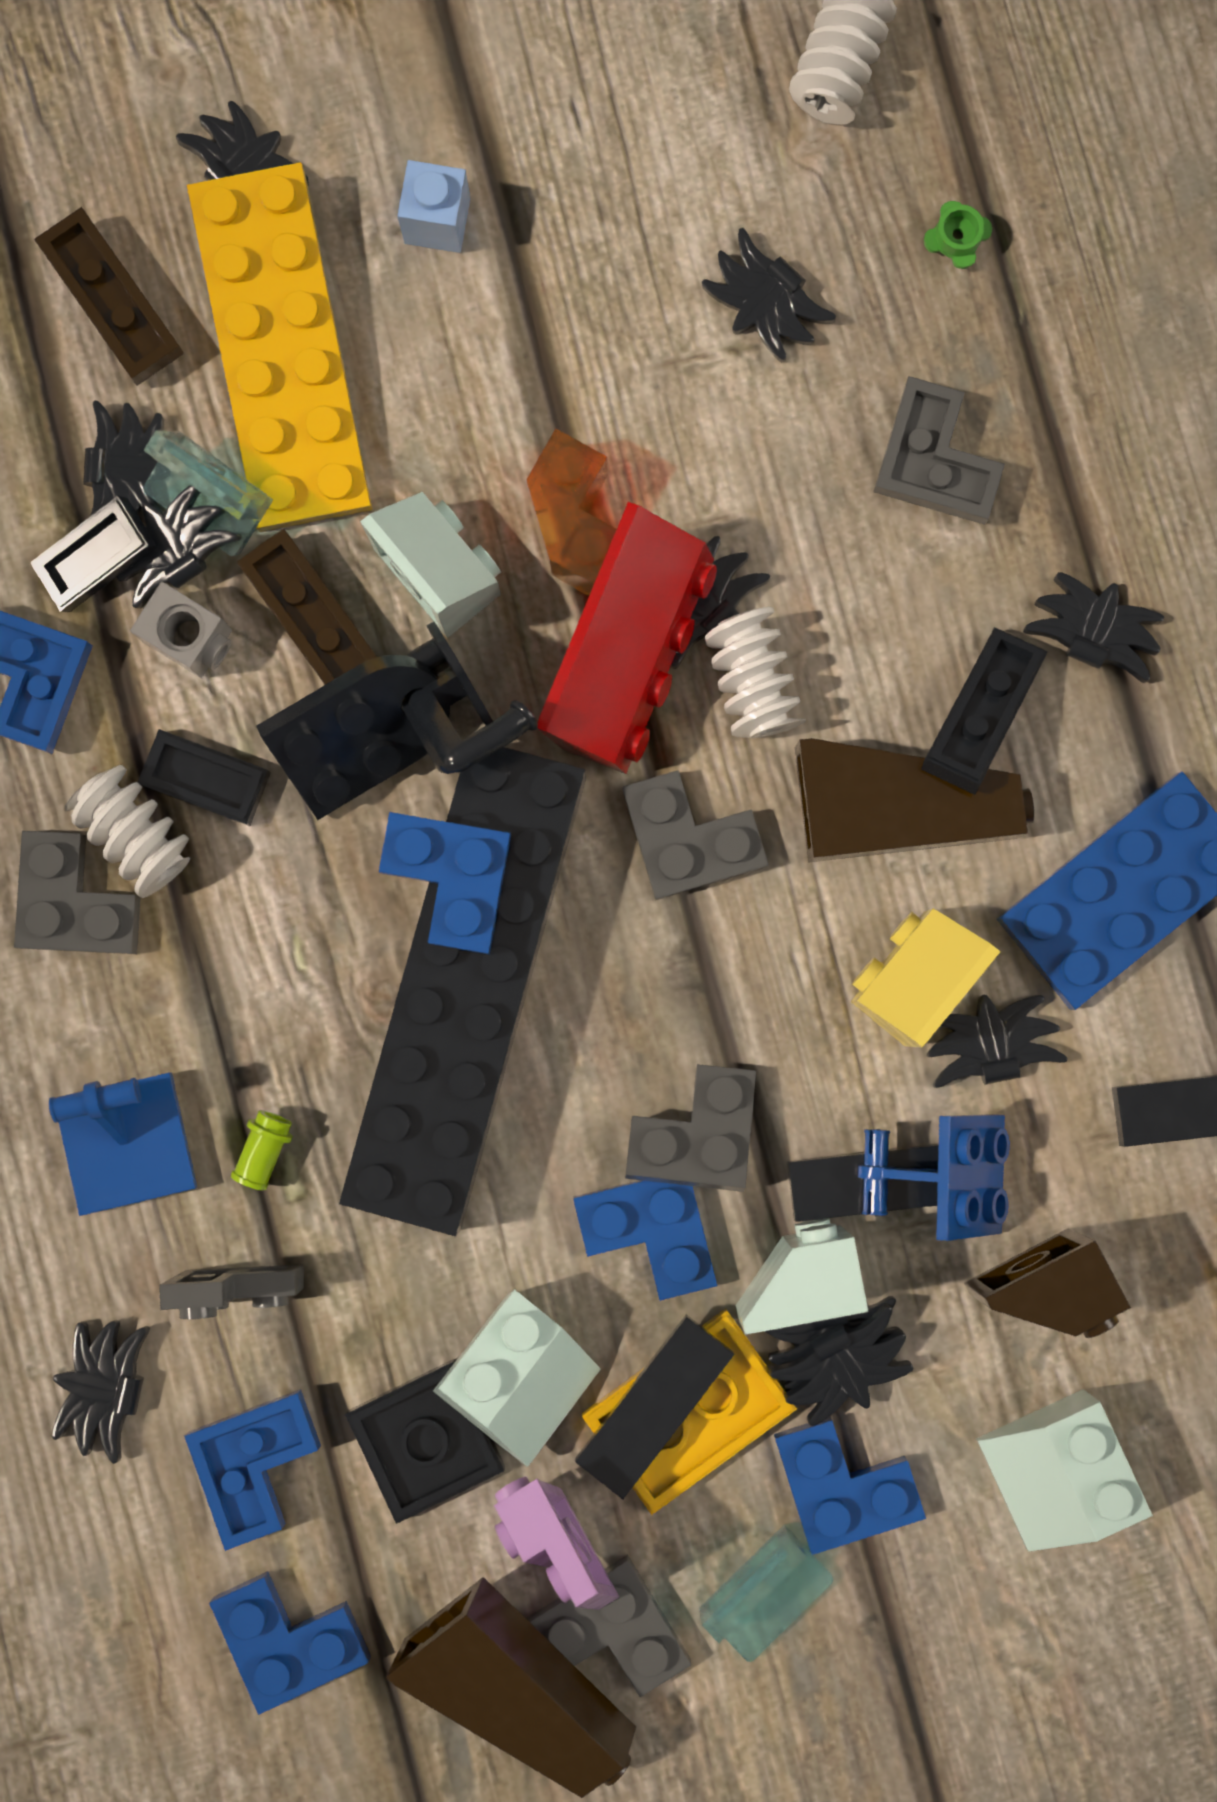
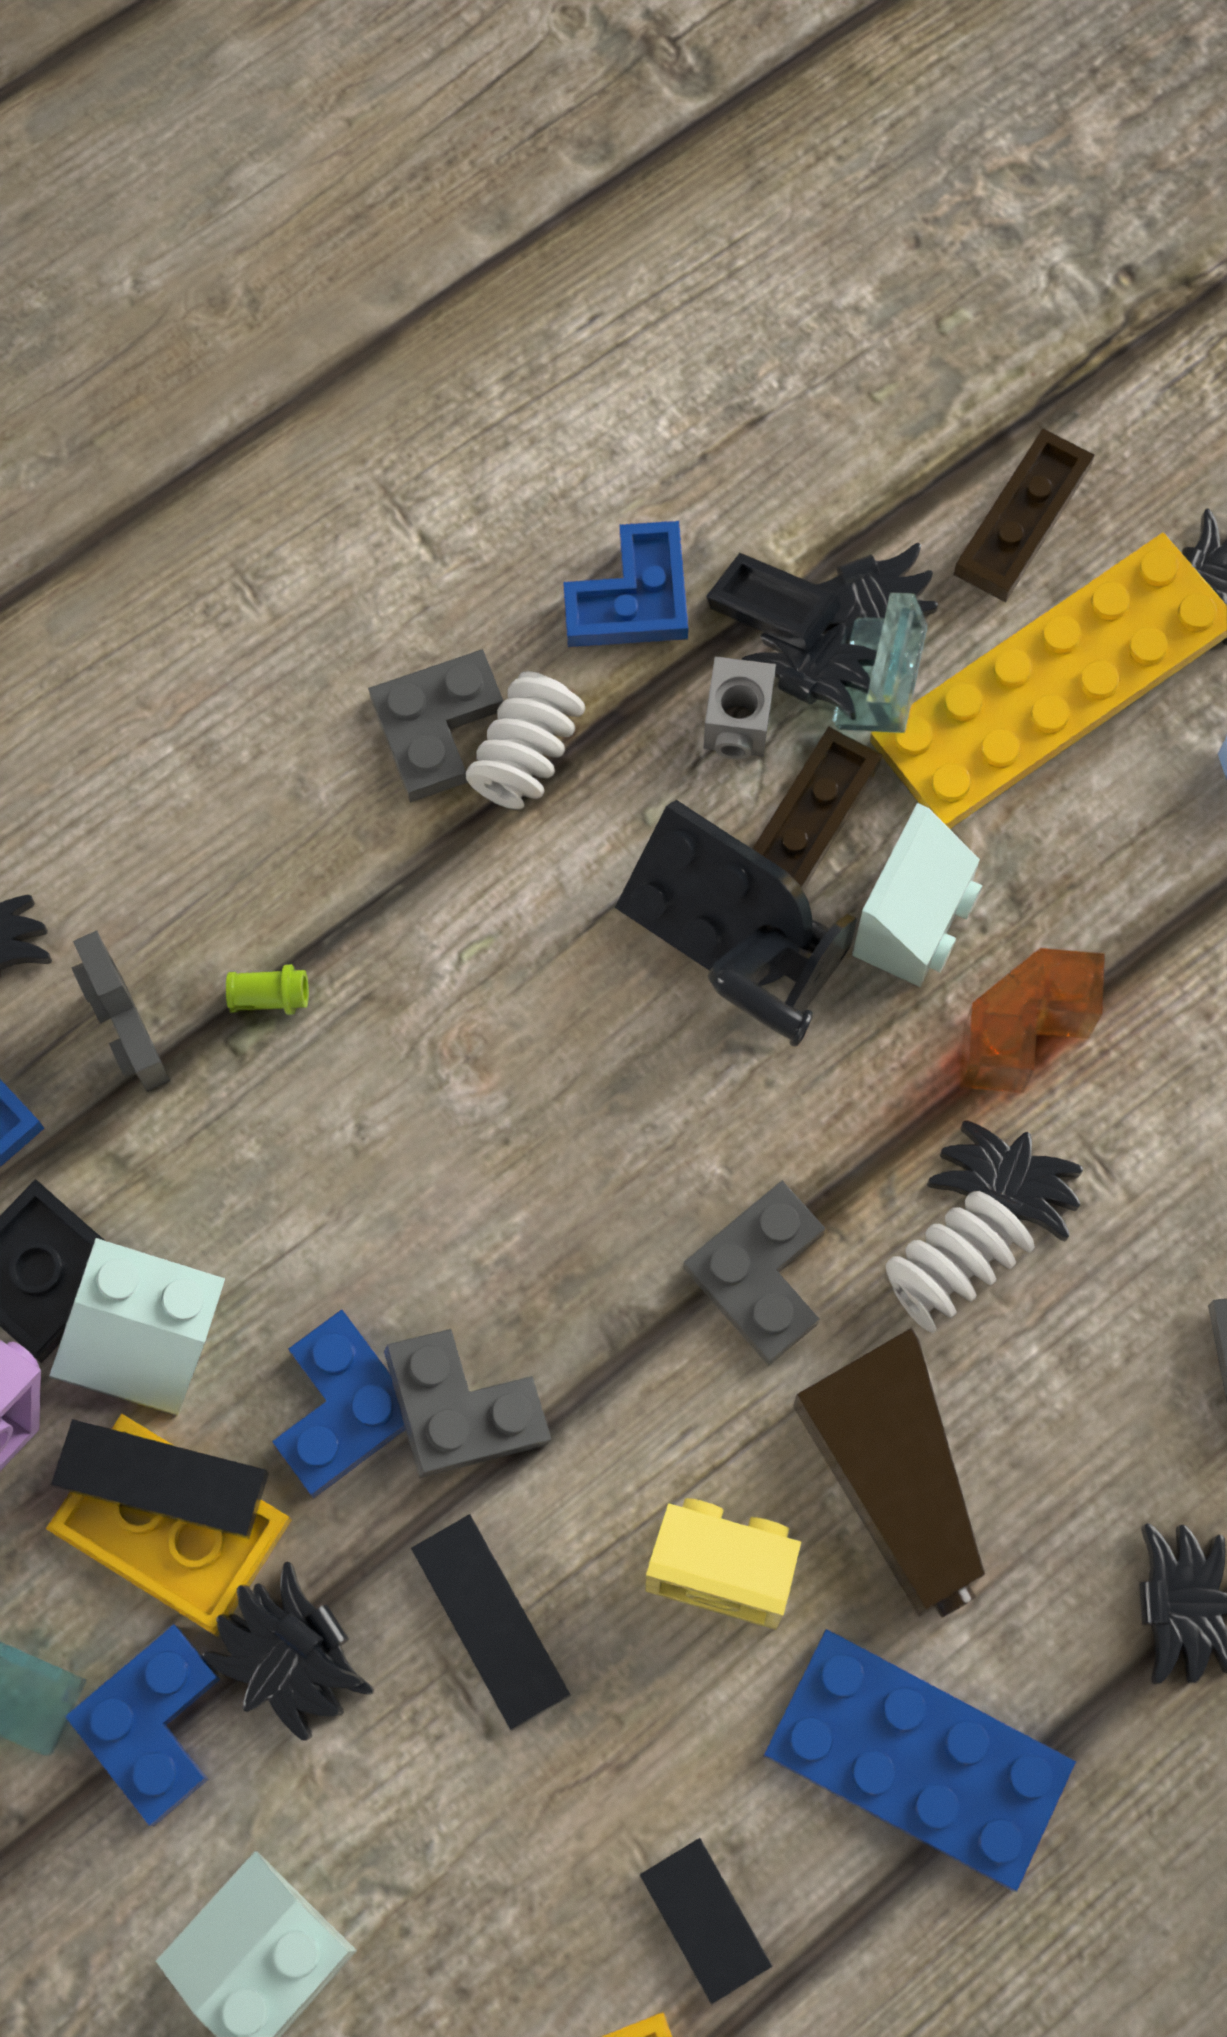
camera: 65 degrees right, 15 degrees down
blue plate [49,1072,198,1216] -> none
black tile [138,729,271,826] -> none
black brick [339,747,586,1237] -> none
blue plate [378,812,511,955] -> none
red slope [537,502,717,774] -> none
light aqua slope [735,1218,868,1335] -> none
blue plate [858,1114,1010,1241] -> none
black tile [921,627,1048,795] -> none
black piece [927,995,1068,1088] -> none
dark brown slope [964,1228,1131,1338] -> none

